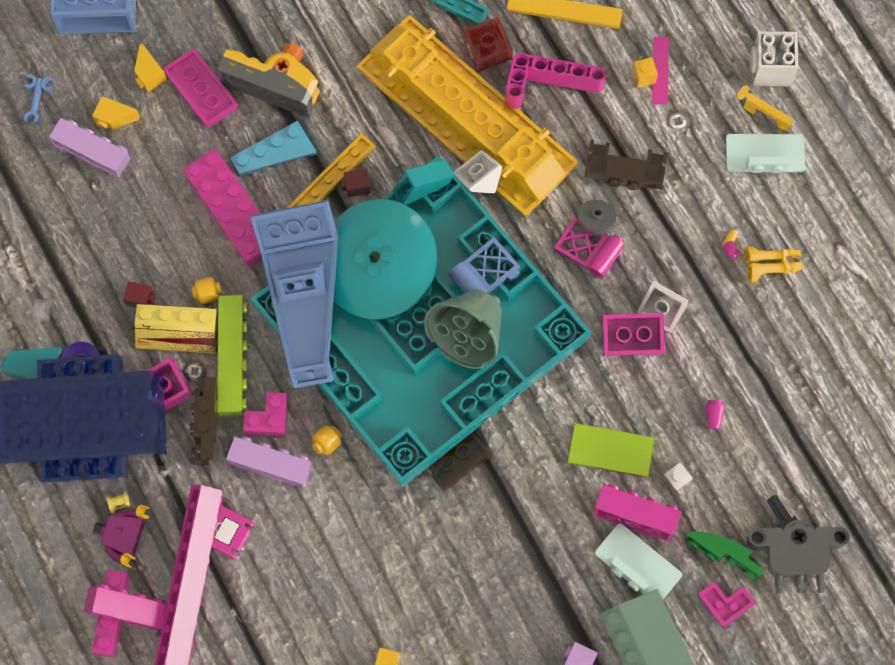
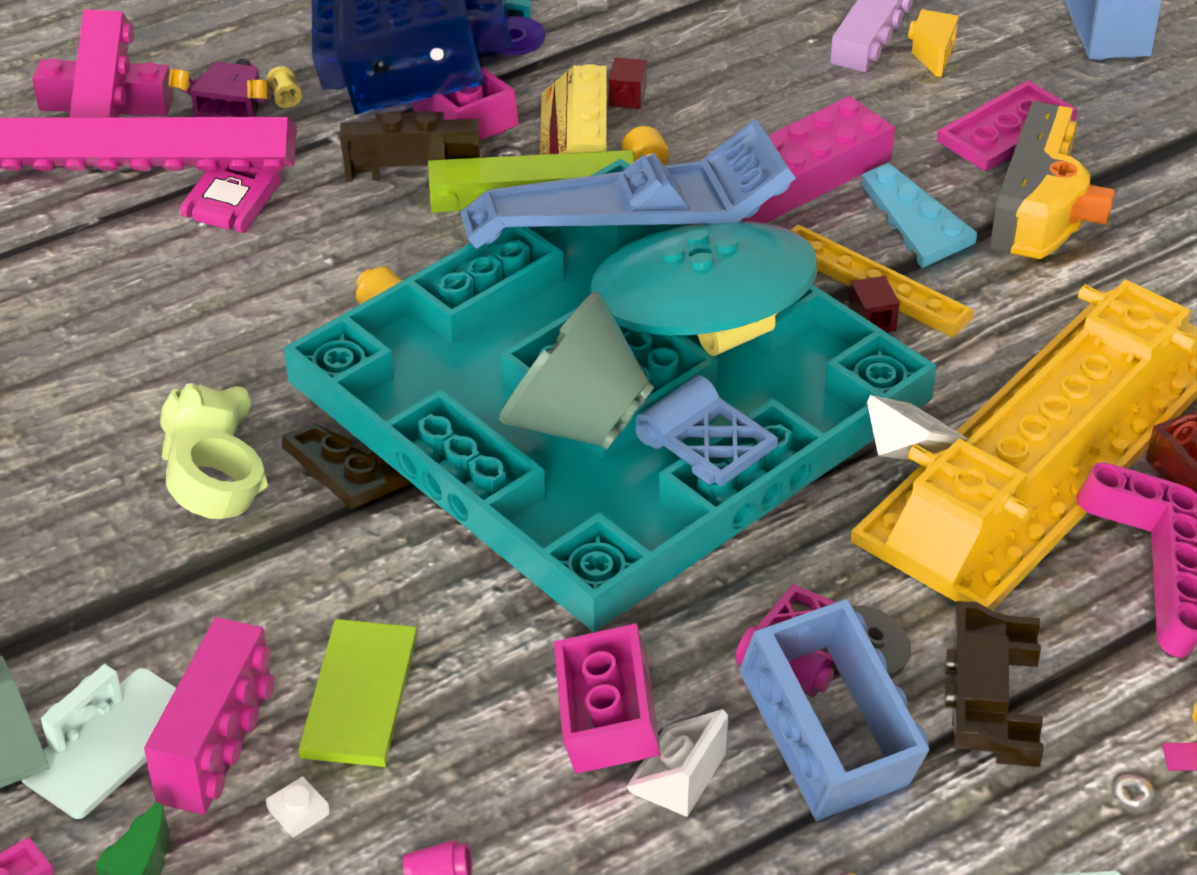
camera: 85 degrees right, 30 degrees down
yellow slope [134,44,167,92] -> none
lavender brick [226,436,312,488] -> none
dark pink brick [243,392,289,438] -> none
teal slope [392,159,454,205] -> none
none -> yellowish green animal [160,383,268,519]
none -> medium blue hose [739,599,929,822]

